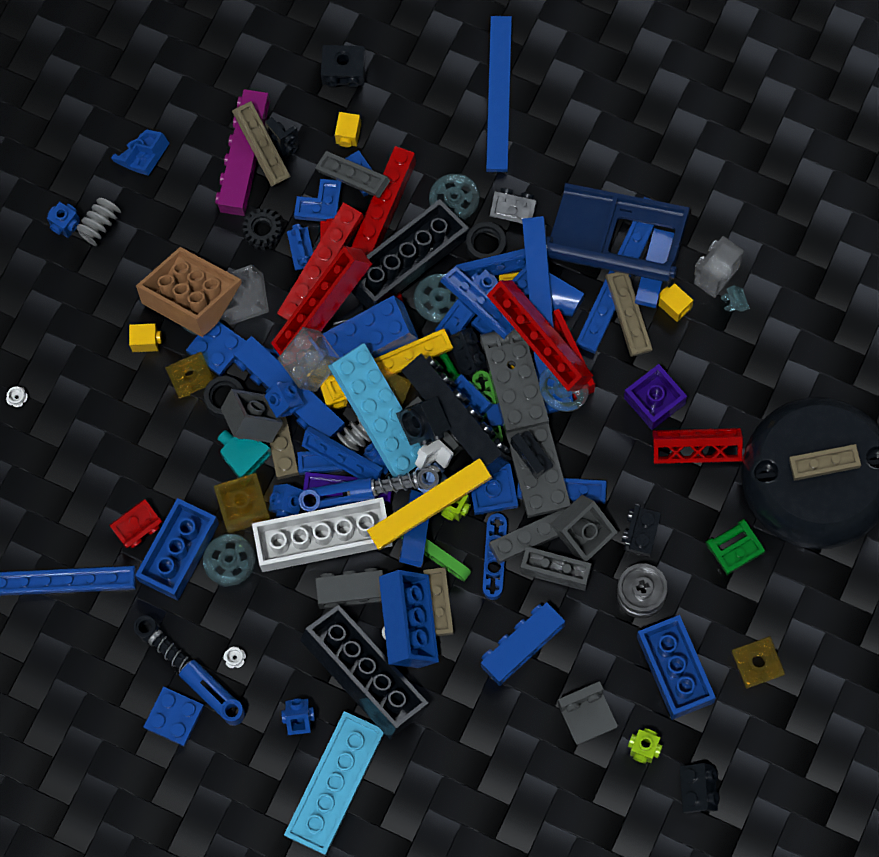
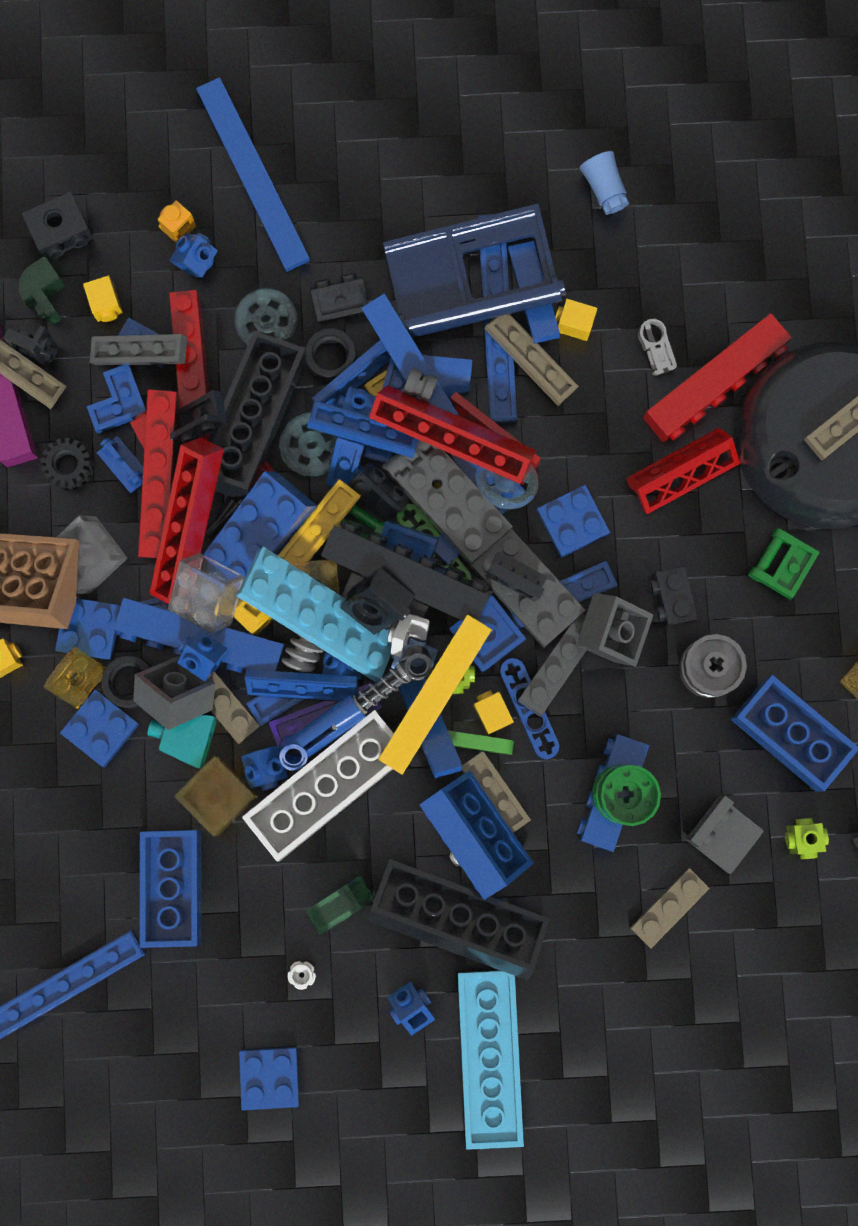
camera: 35 degrees left, 10 degrees up
red bracket [109,499,162,548] -> none
piece [133,615,245,725] -> none
clear light blue plate [203,534,256,586] -> none
dark grey brick [316,568,383,609] -> none
dark grey brick [520,546,592,591] -> none
dark purple brick [624,364,687,430] -> none
clear brick [694,236,744,298] -> none
clear light blue tile [721,285,749,312] -> none
none -> clear green brick [19,256,65,324]
none -> blue plate [60,690,139,767]
none -> light orange brick [158,201,196,243]
none -> blue brick [169,233,218,278]
none -> black bracket [170,390,227,444]
none -> clear green brick [306,875,375,935]
none -> dark grey wheel [403,367,439,403]
none -> yellow brick [473,690,514,735]
none -> blue plate [536,485,610,558]
none -> medium blue plant [579,151,629,215]
none -> green wheel [592,764,661,826]
none -> dark tan plate [630,868,710,949]
none -> light grey piece [638,319,677,376]
none -> red brick [643,314,792,443]

